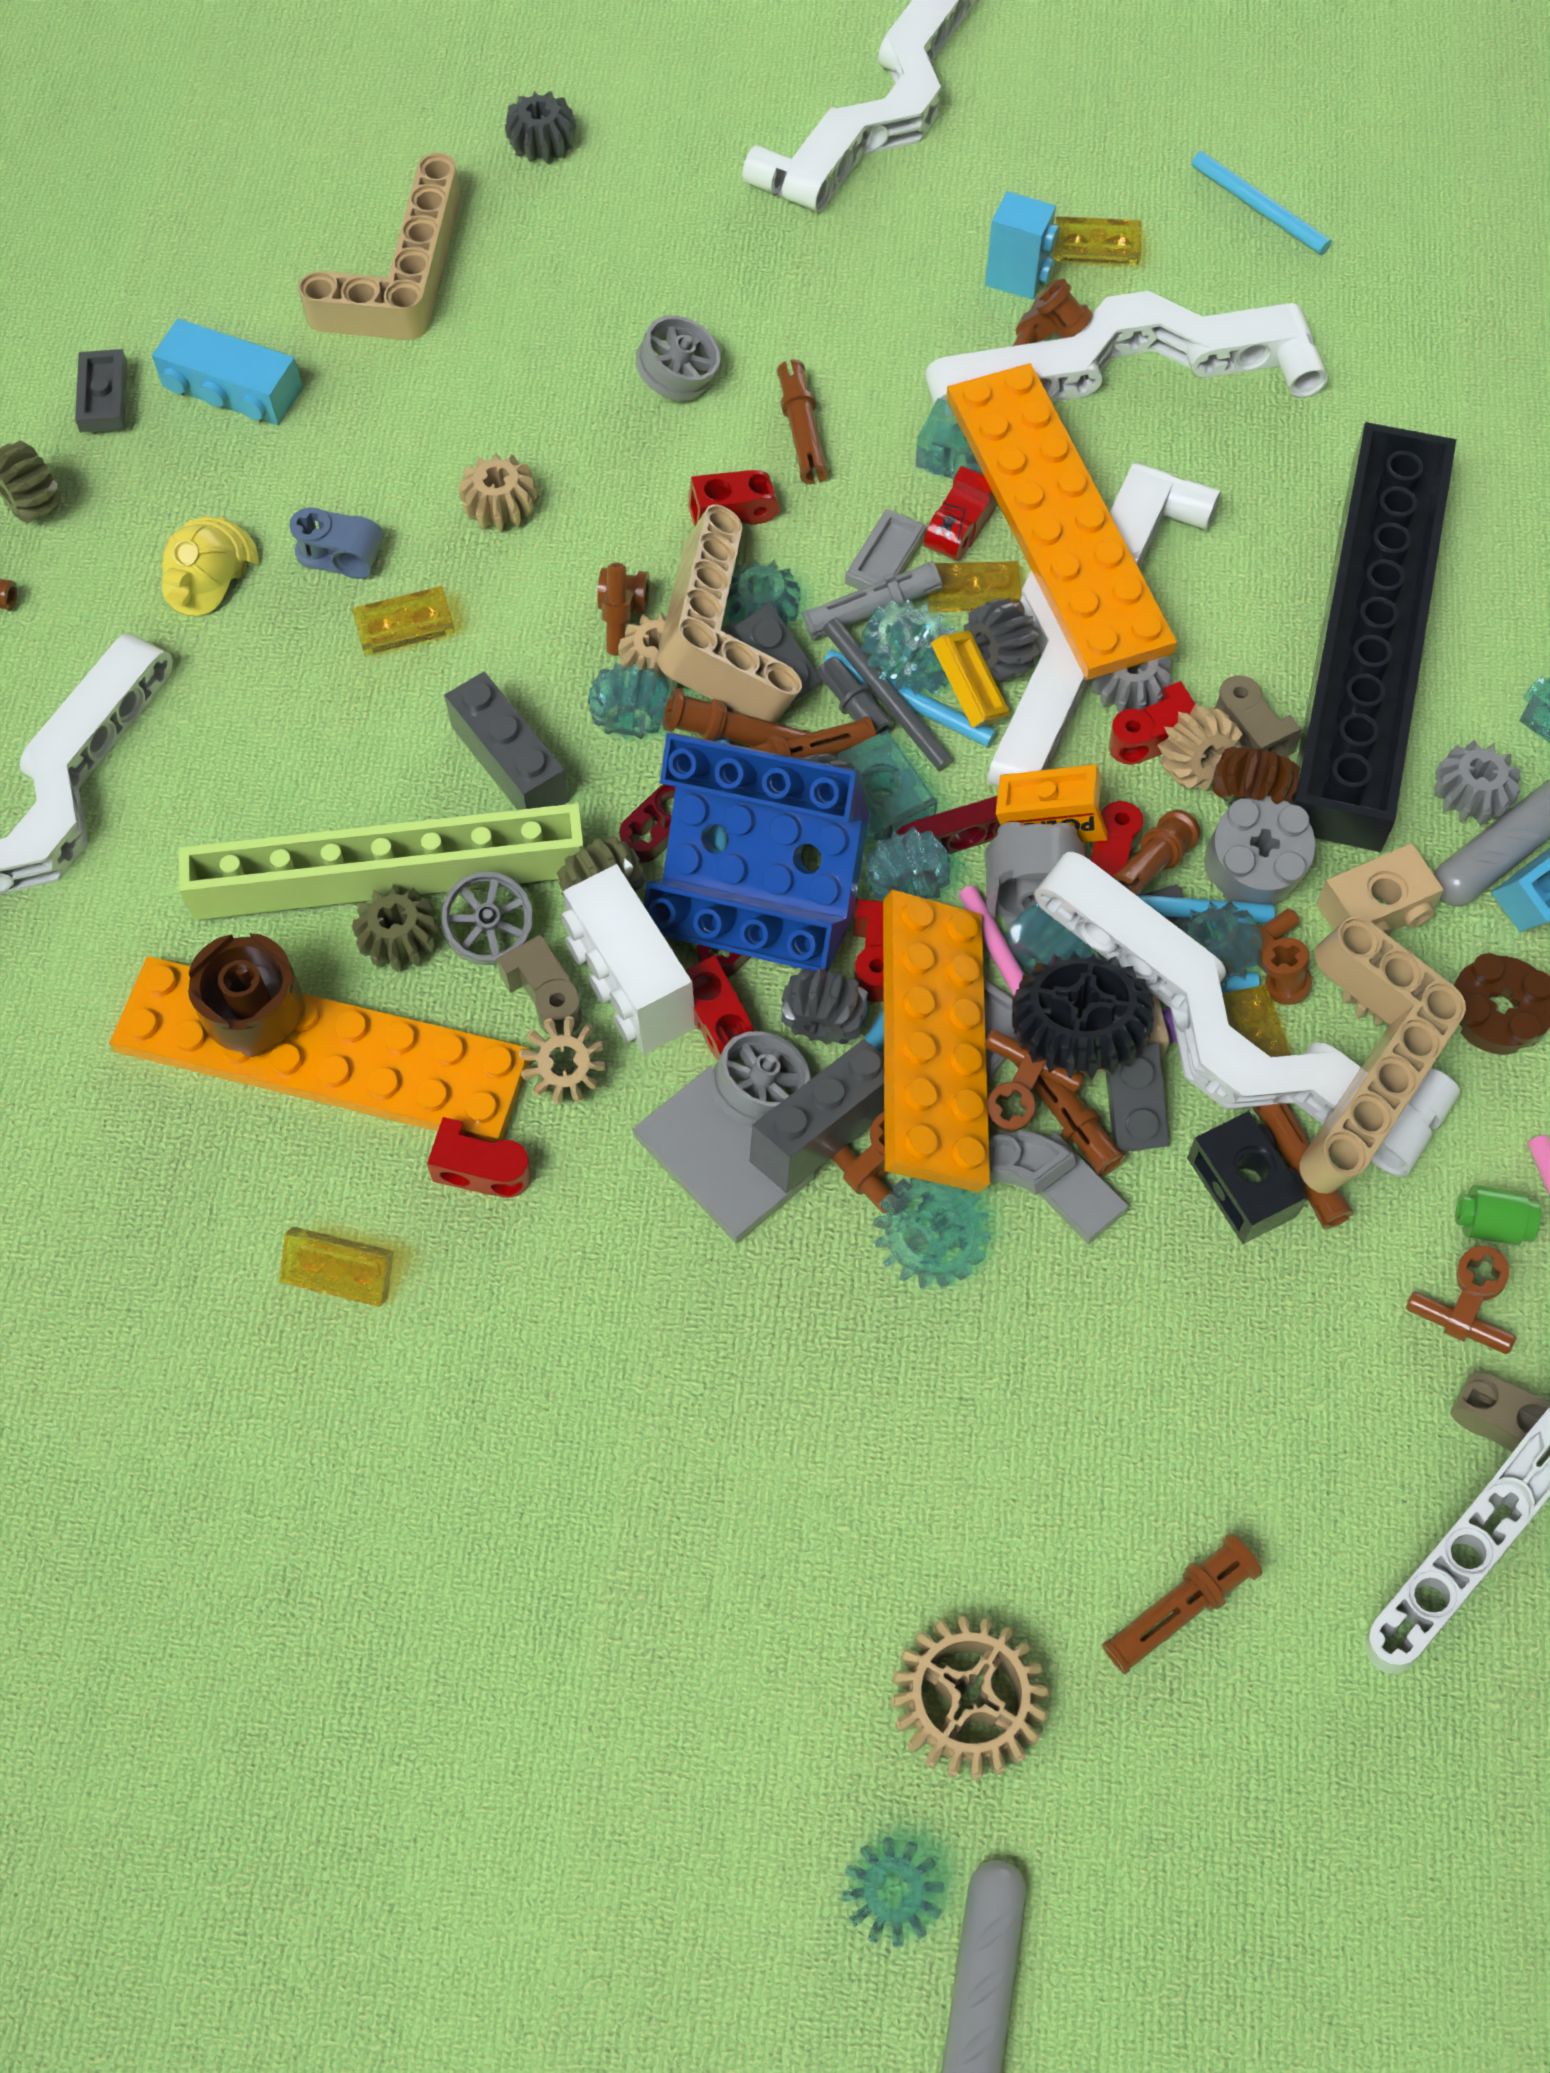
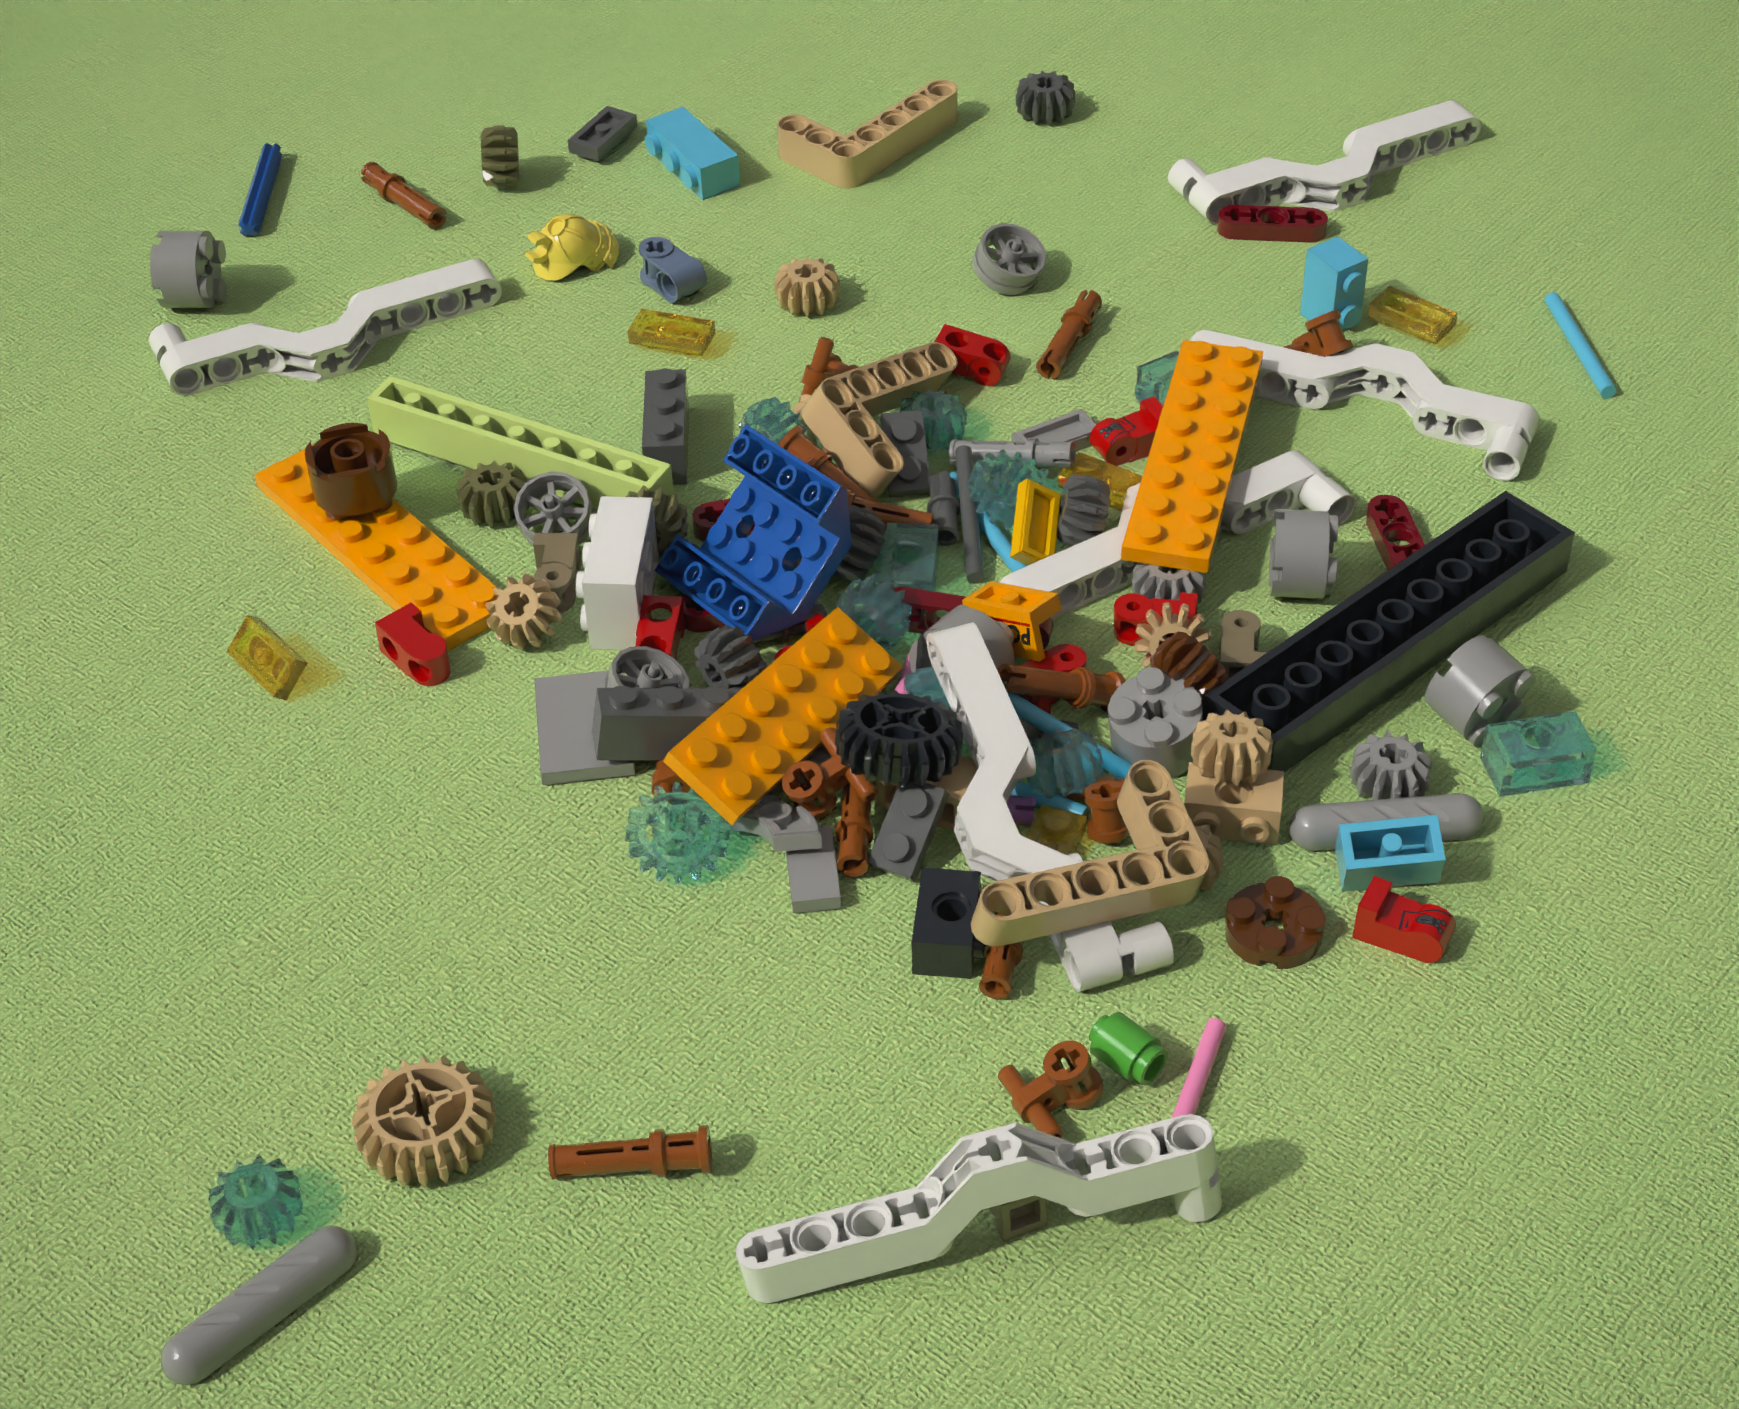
camera: 35 degrees right, 20 degrees down
none -> tan gear [1191,709,1273,786]
none -> dark red beam [1217,205,1328,243]
none -> light grey brick [1269,509,1338,599]
none -> dark red beam [1366,495,1425,571]
none -> light grey brick [1425,635,1536,747]

